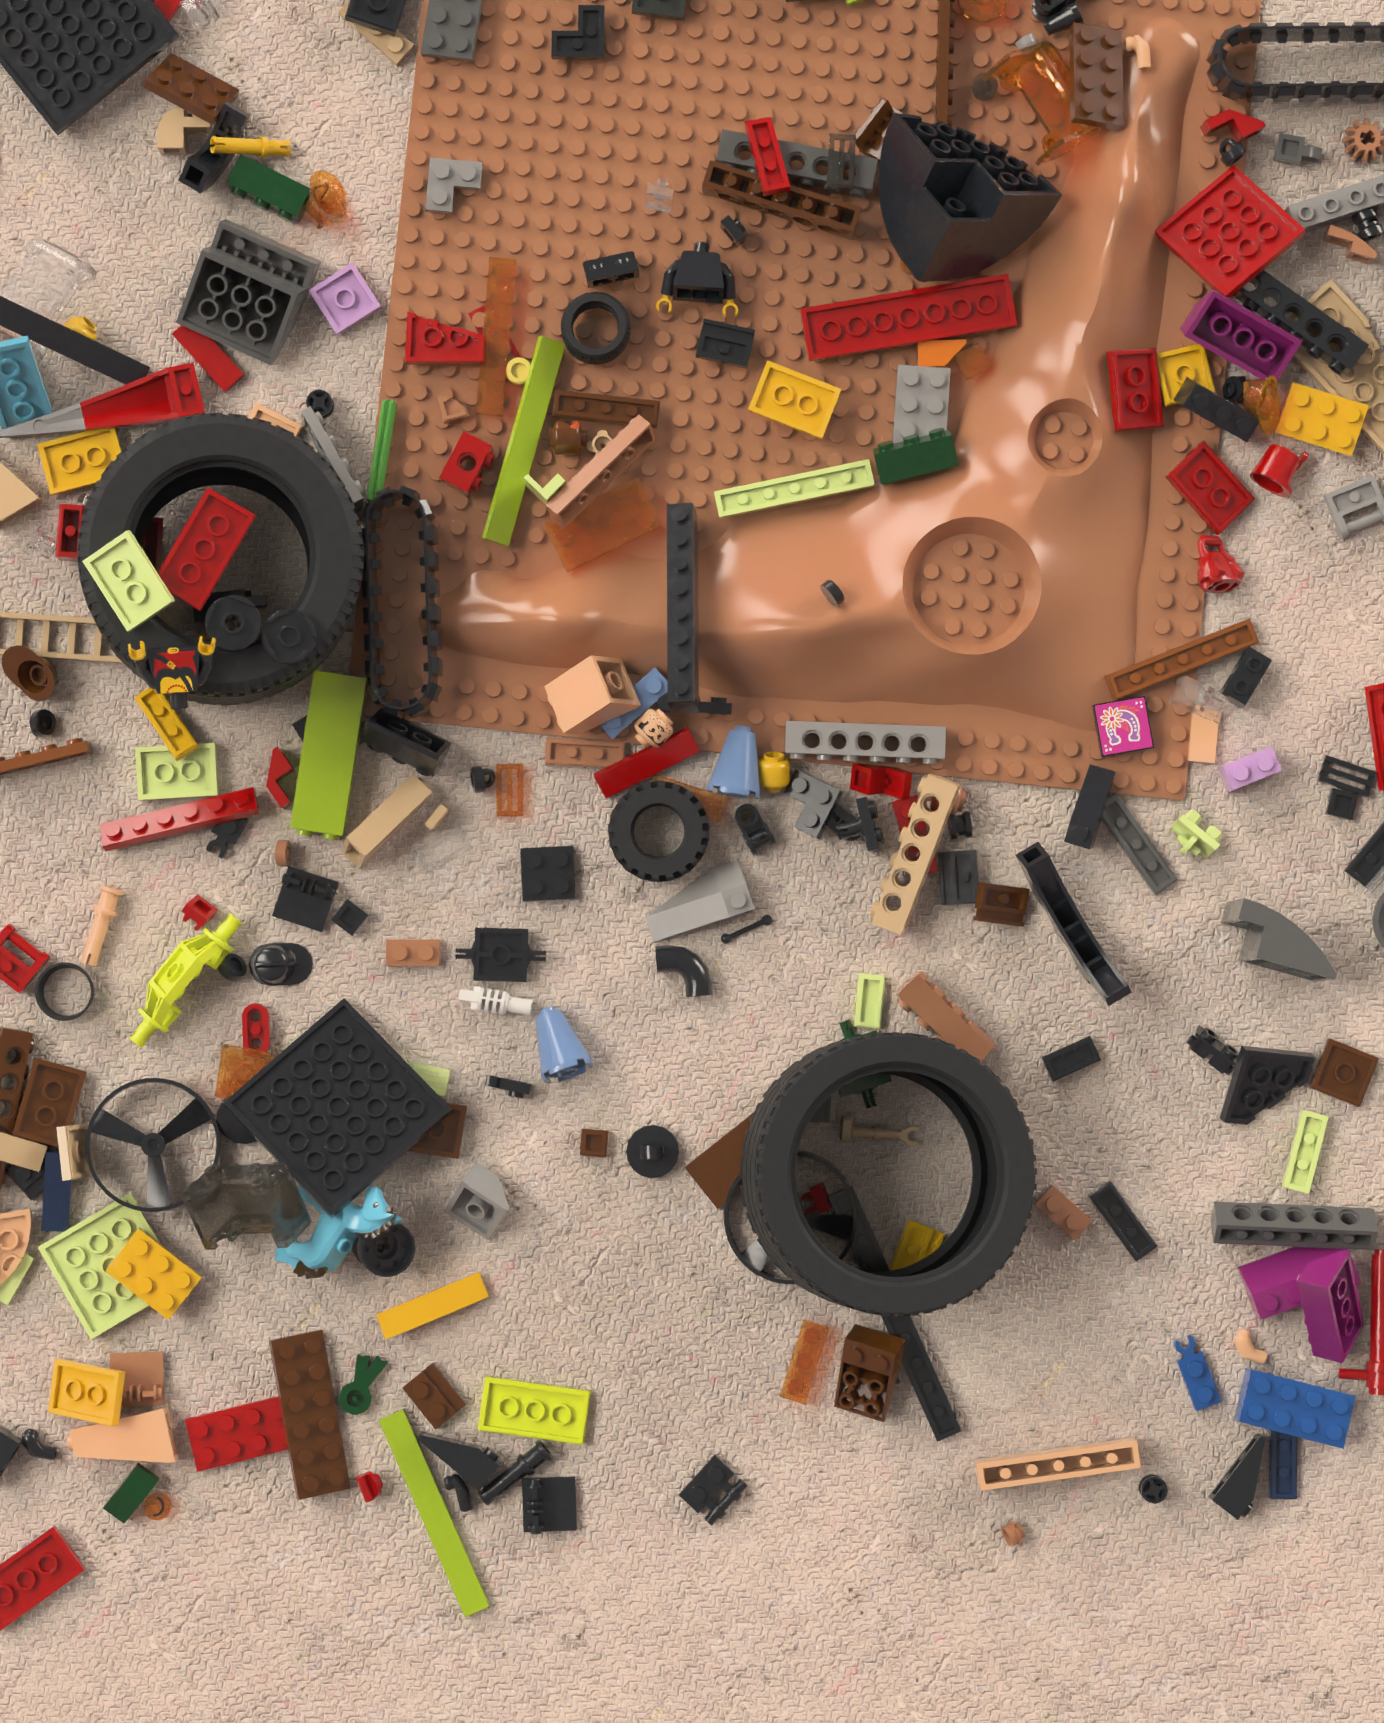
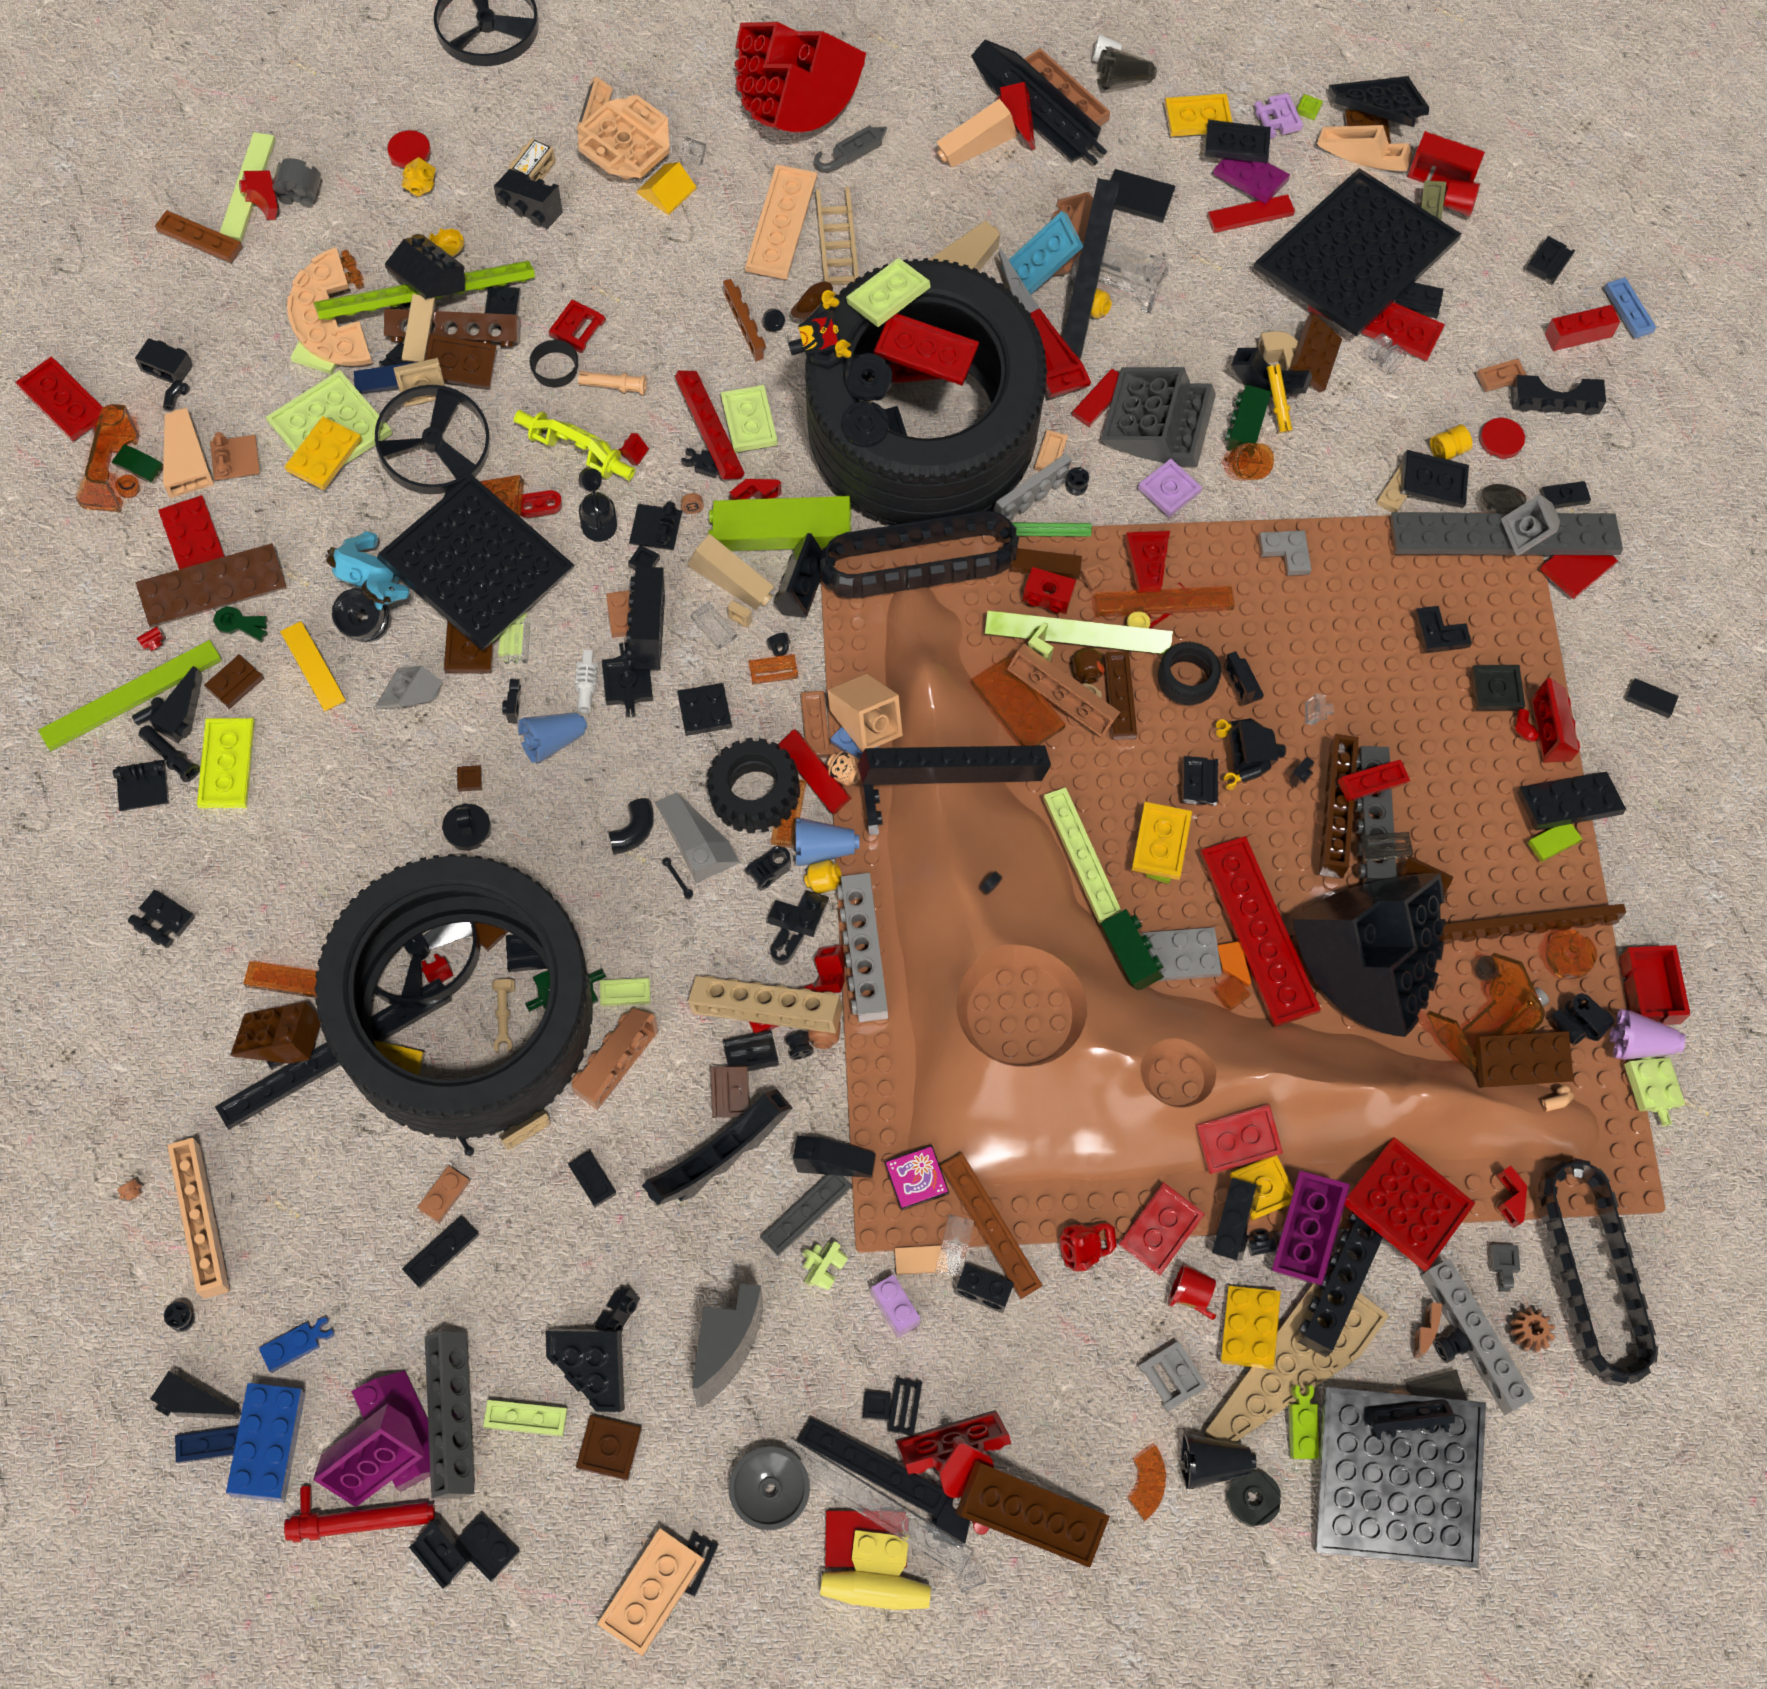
camera: 80 degrees right, 20 degrees down
yellow plate [48,1359,125,1426] -> none
yellow tile [134,687,199,762] -> none
clear smoke windscreen [181,1162,312,1250] -> none
black plate [836,797,885,853] -> none
black tile [1219,138,1247,167] -> none
light nougat arm [1234,1329,1267,1365] -> none
clear orange piece [1243,375,1281,435] -> none
none -> clear orange windscreen [75,404,140,512]
none -> black brick [626,567,665,670]
none -> reddish brown tile [1011,548,1082,579]

